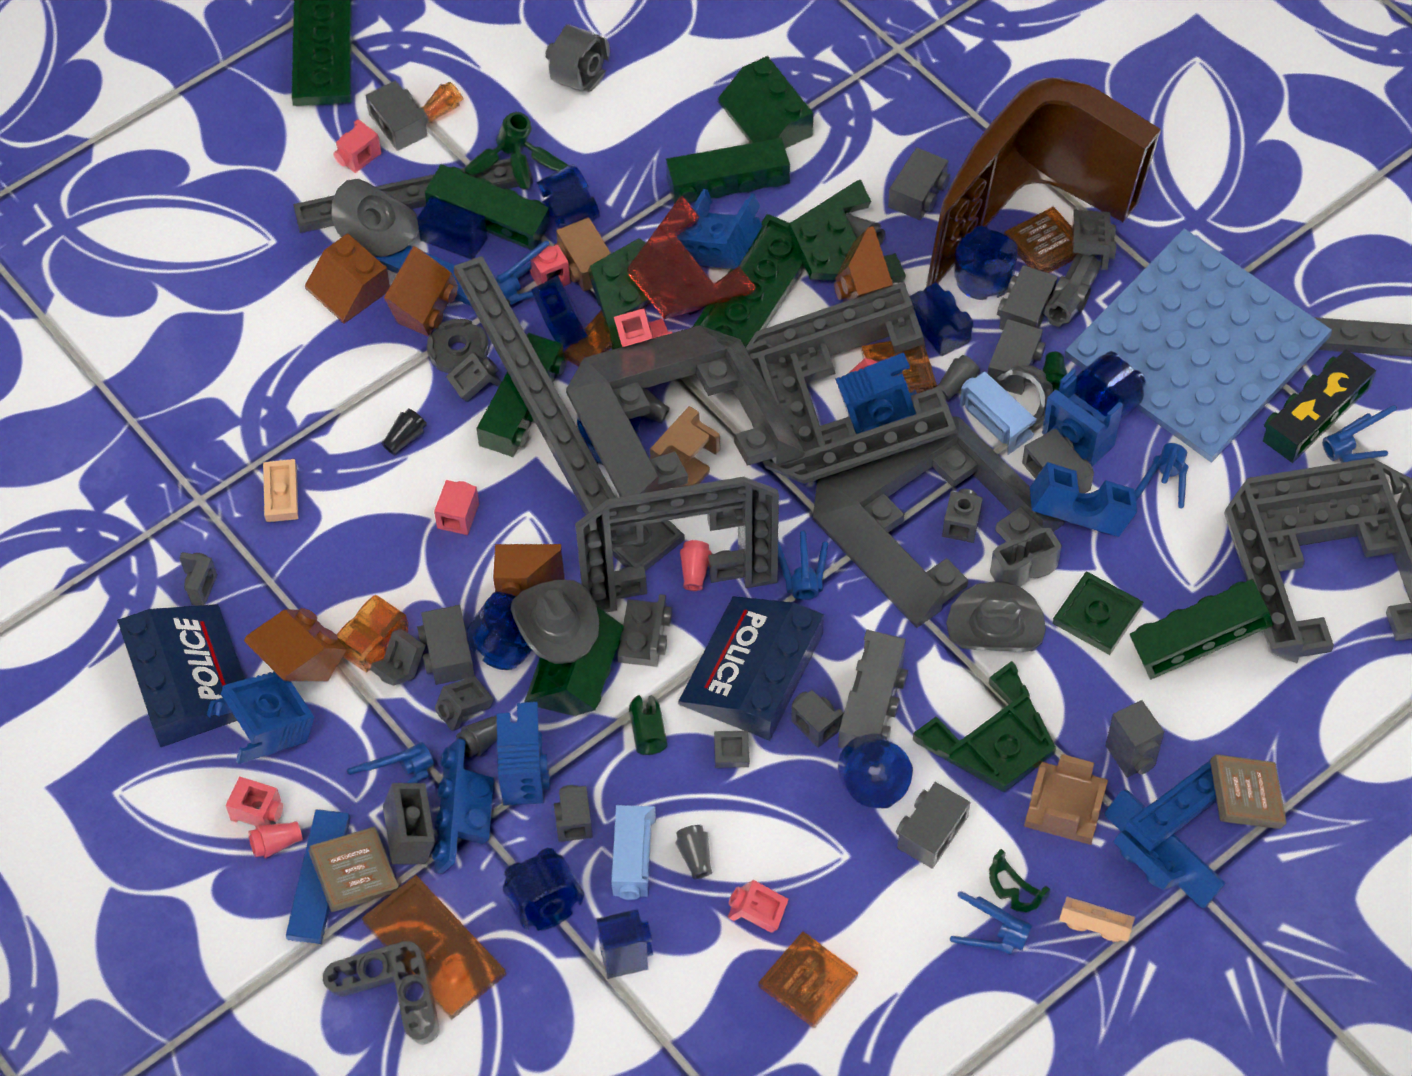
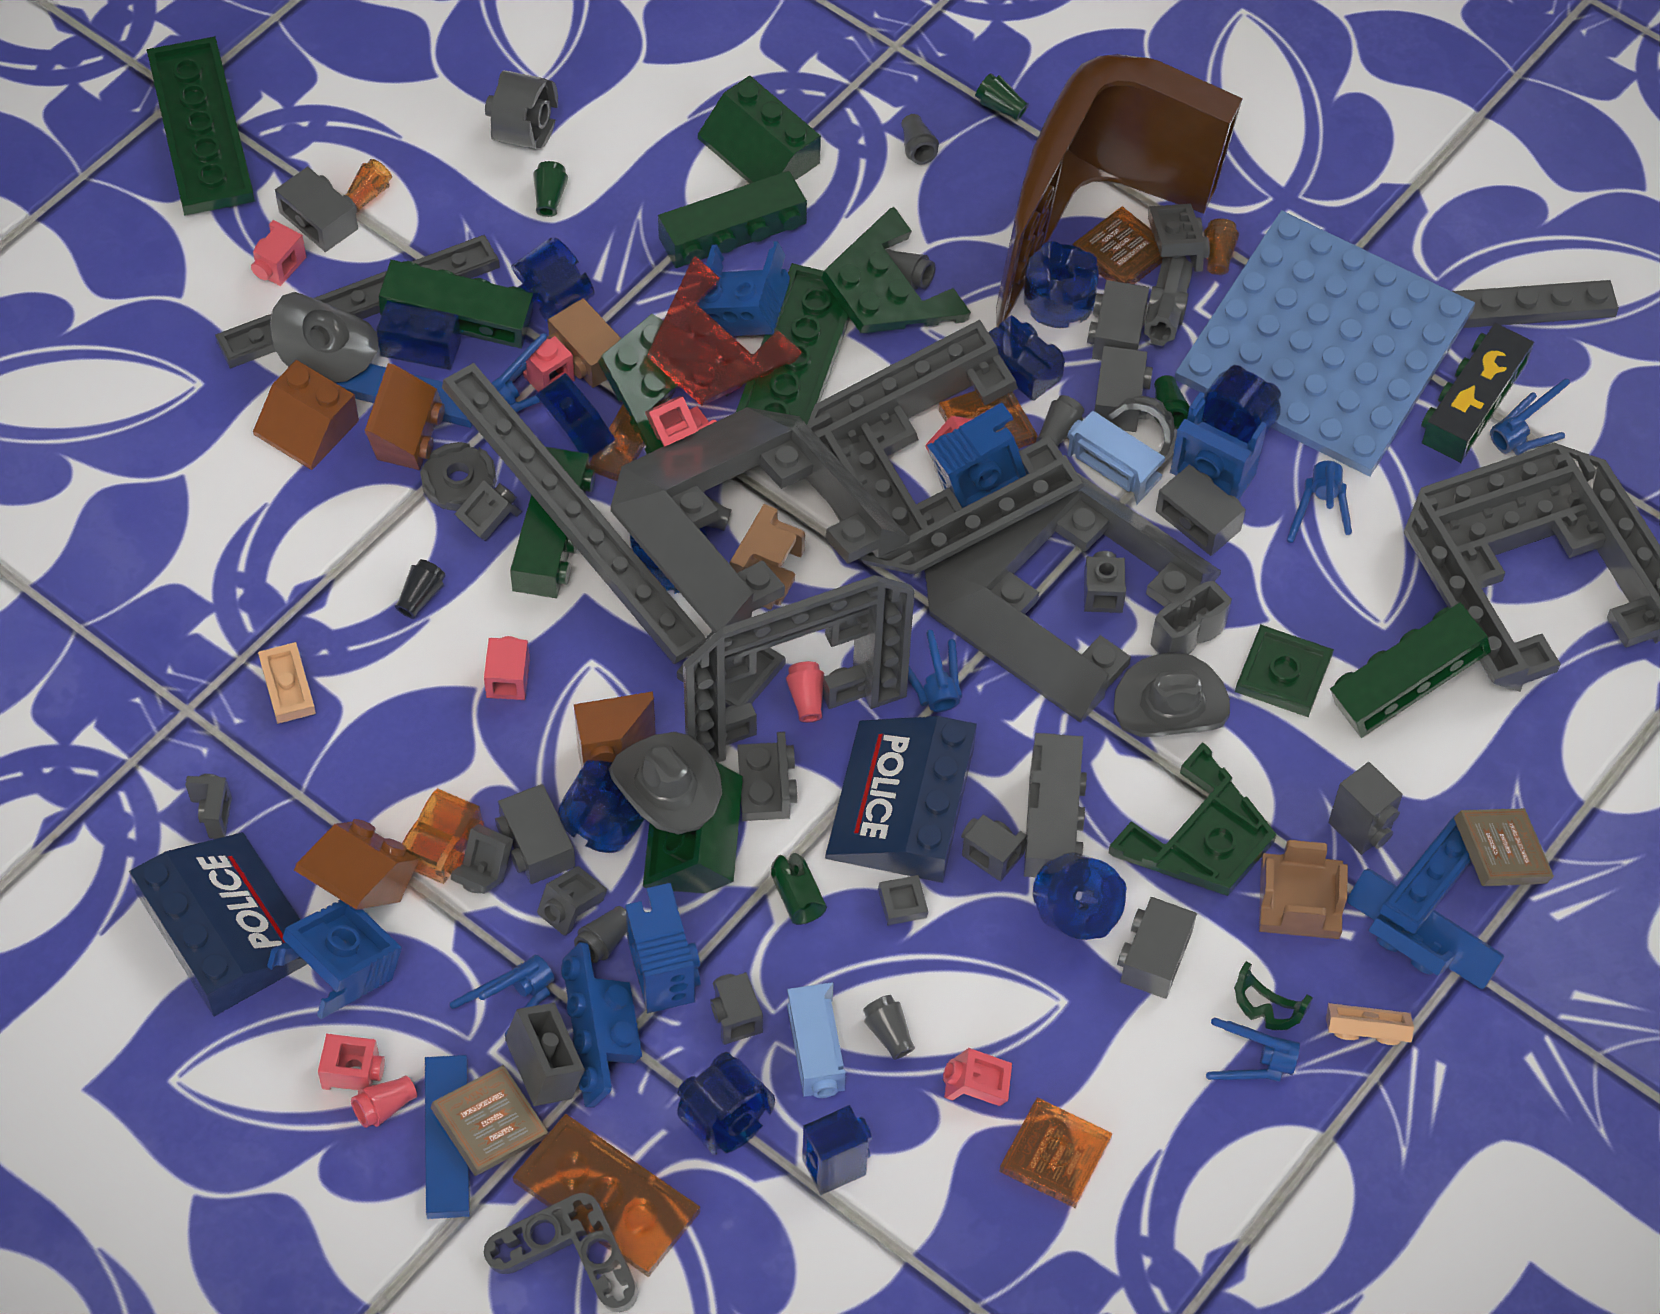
camera: 15 degrees left, 0 degrees up
dark green plant [464,112,575,190] -> none
dark orange slope [834,226,893,302] -> none
dark grey brick [888,147,950,220] -> none
blue arch [1030,462,1137,537] -> none
none -> dark green cone [533,161,568,217]
none -> dark grey cone [901,114,939,164]
none -> dark green cone [975,73,1029,121]
none -> clear orange cone [1204,218,1239,275]

